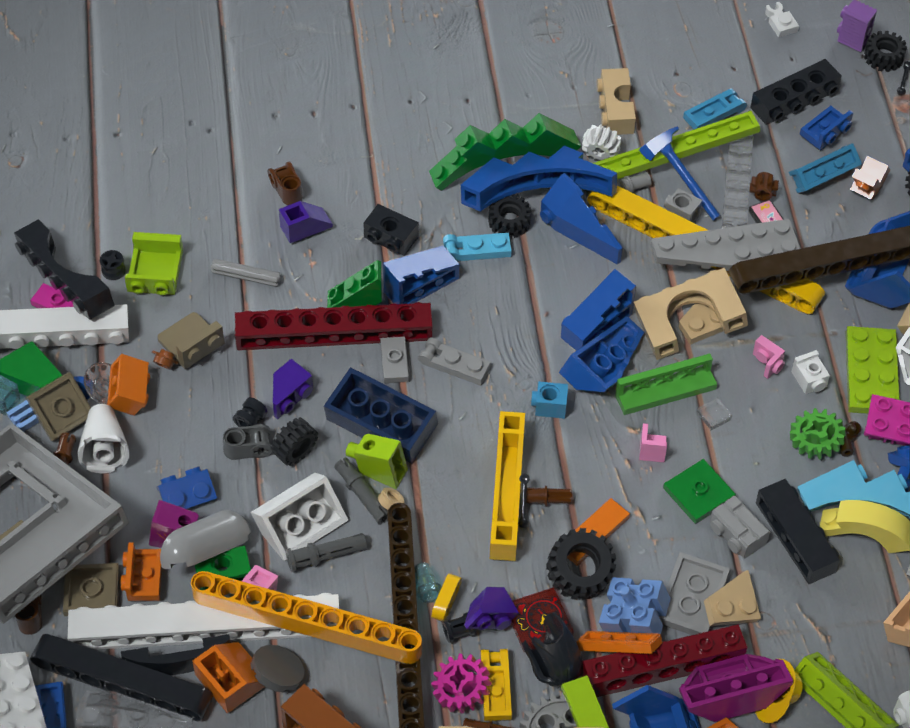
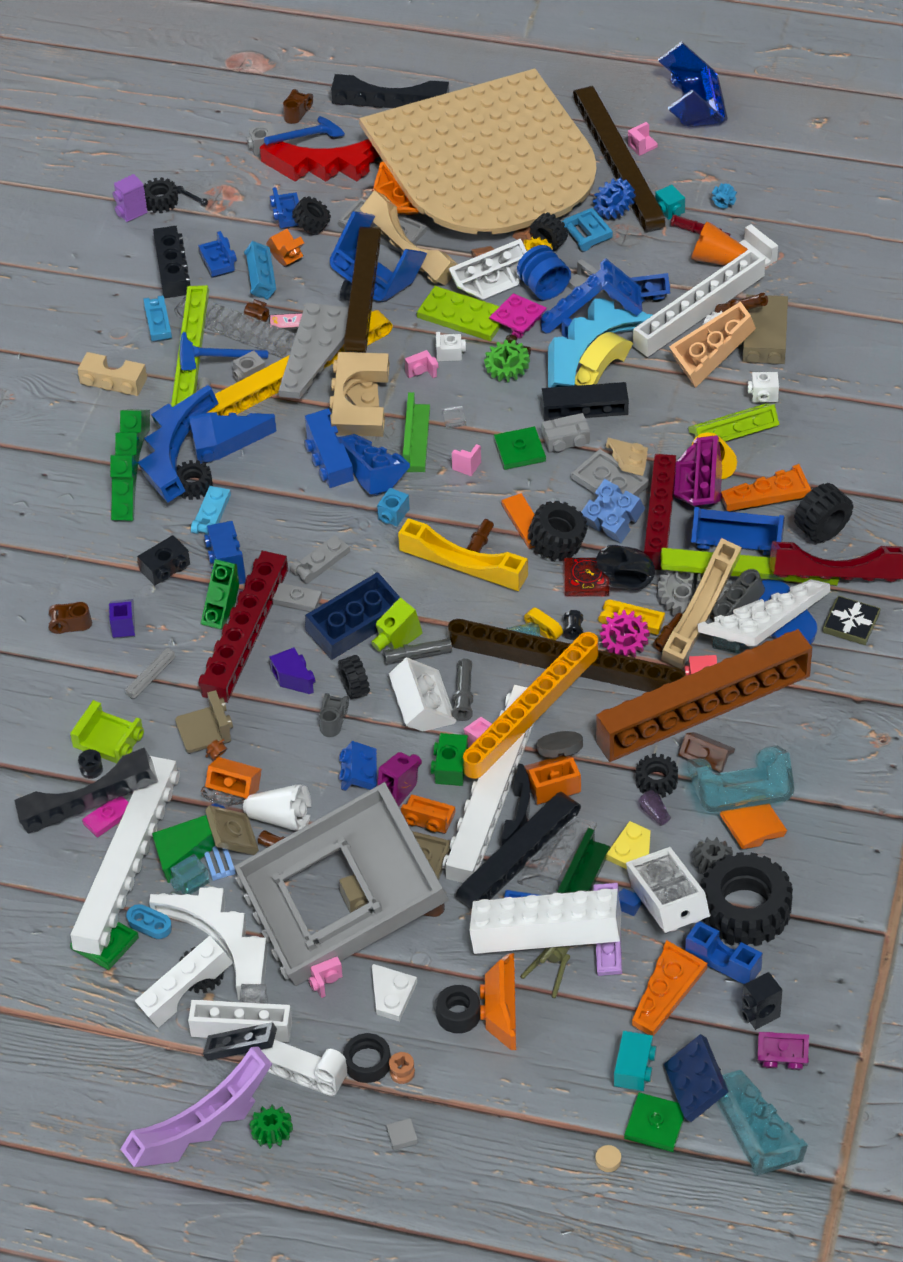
camera: 65 degrees left, 5 degrees down
light grey brick [160,510,251,569] -> none
black wheel [233,397,267,427] -> none
tan tile [378,488,405,510] -> none
dark purple slope [464,587,519,630] -> none
black hinge [518,474,530,528] -> none
orange tile [576,631,662,654] -> none
white gear [582,124,621,161] -> none
white plate [765,2,799,38] -> none

